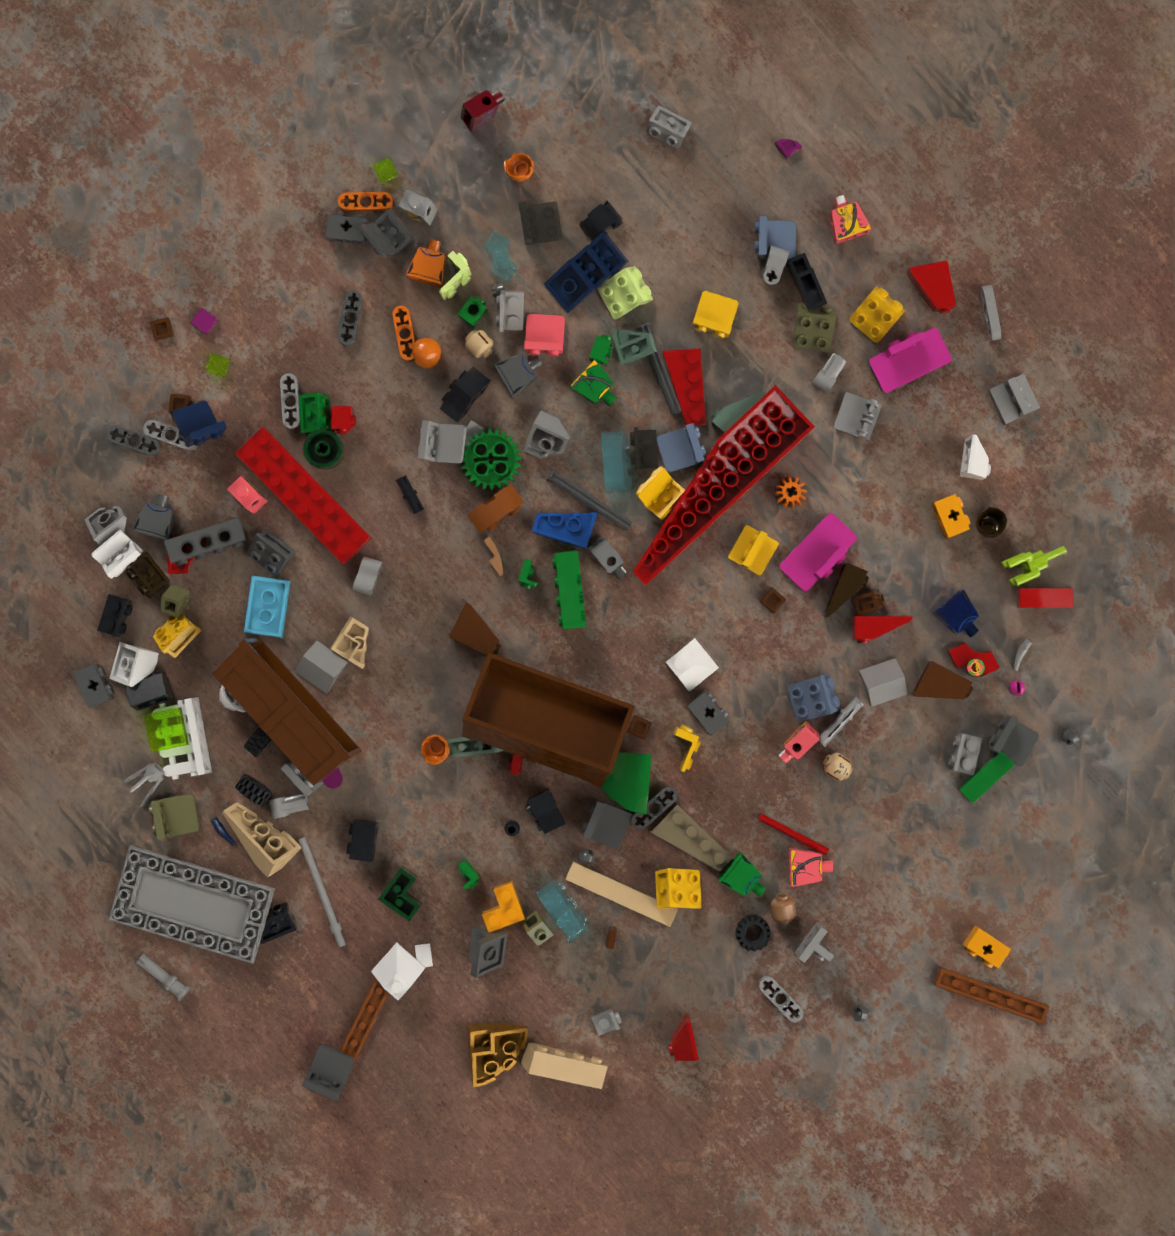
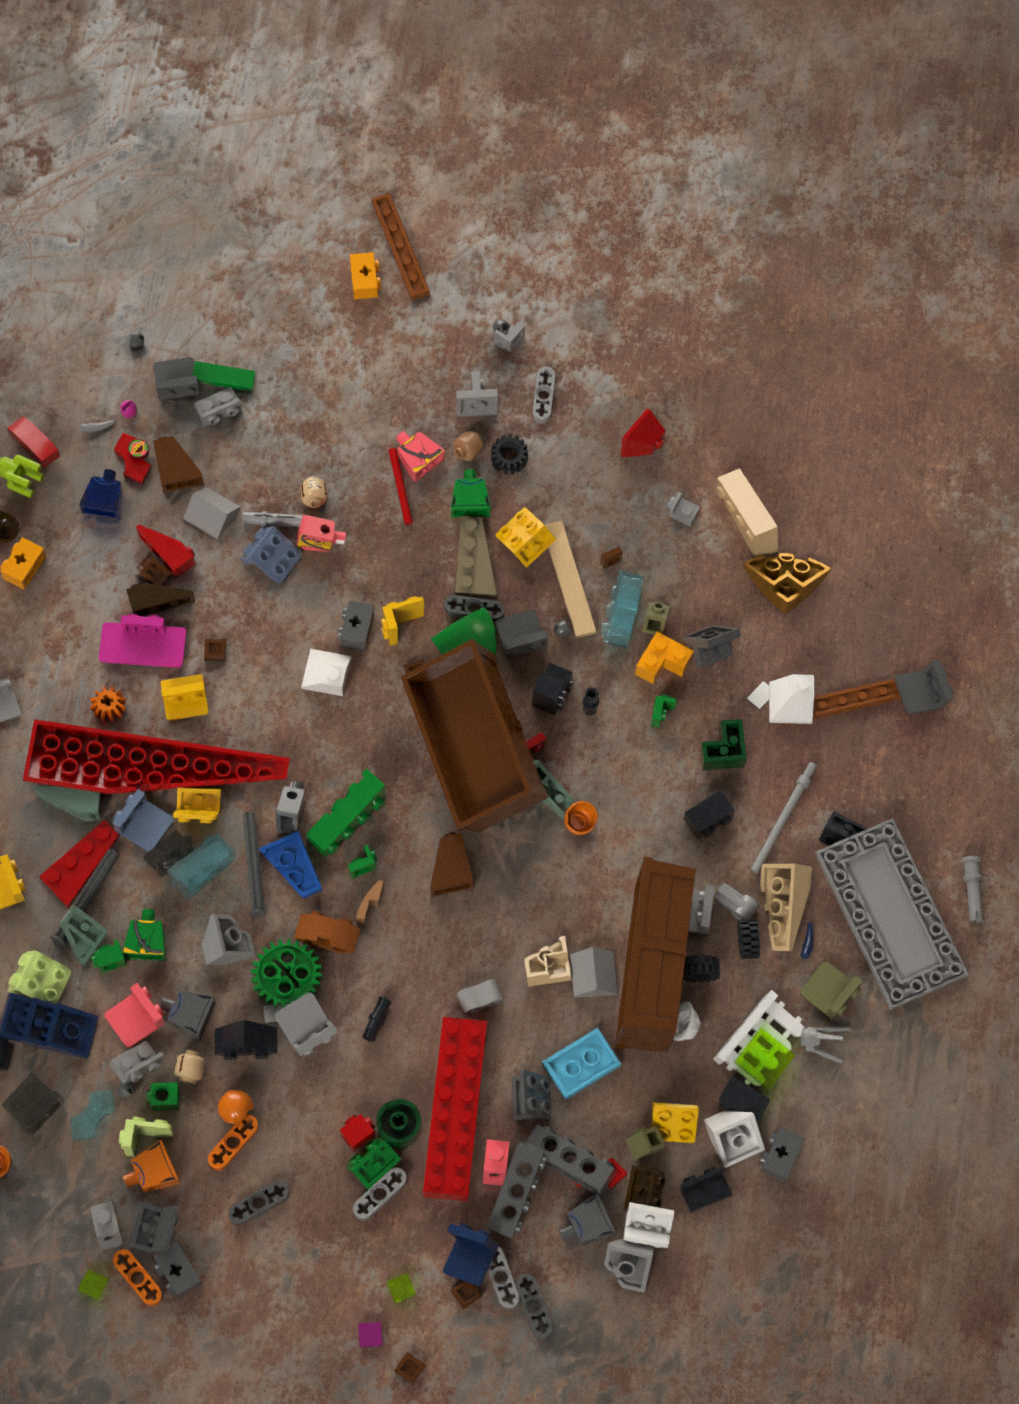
camera: 130 degrees left, 20 degrees down
none -> dark grey brick [487,1141,547,1238]
none -> light grey bracket [494,321,525,352]

